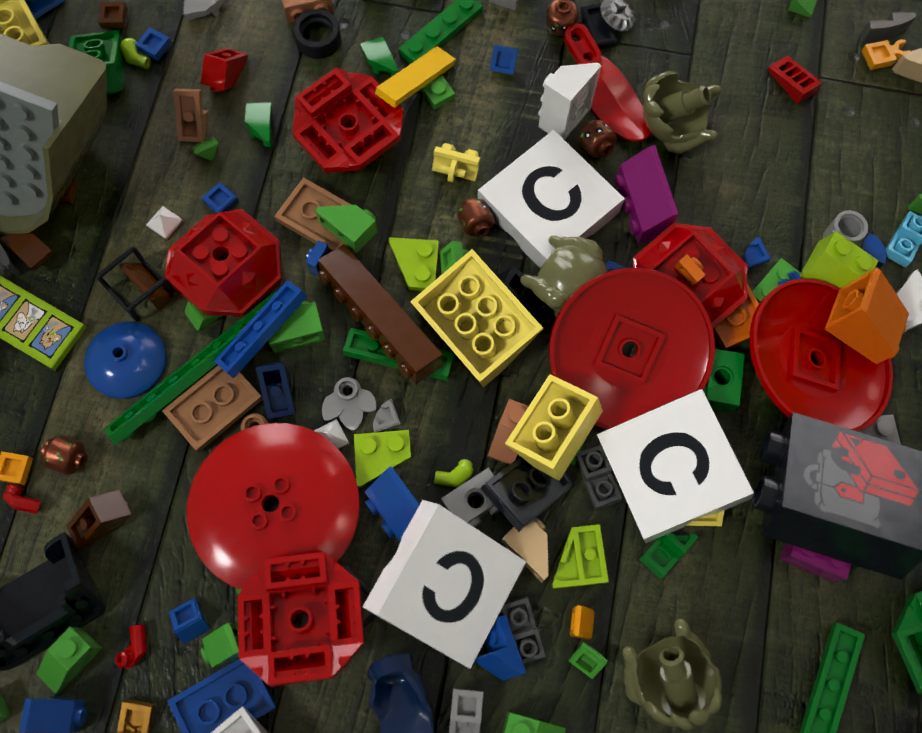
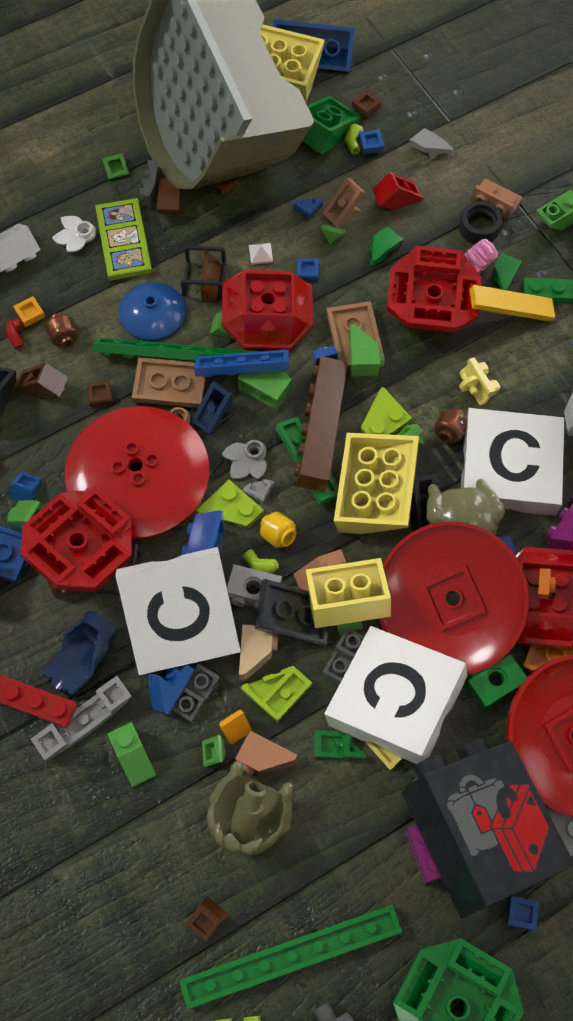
camera: 50 degrees right, 5 degrees down
white slope [314,419,349,449] -> none
bright green plate [422,76,455,110] -> none
none -> reddish brown tile [87,380,113,407]
none -> nougat slope [235,731,297,776]
none -> yellow head [260,512,297,548]
none -> blue tile [293,198,323,219]
none -> bright pink gear [465,239,498,274]

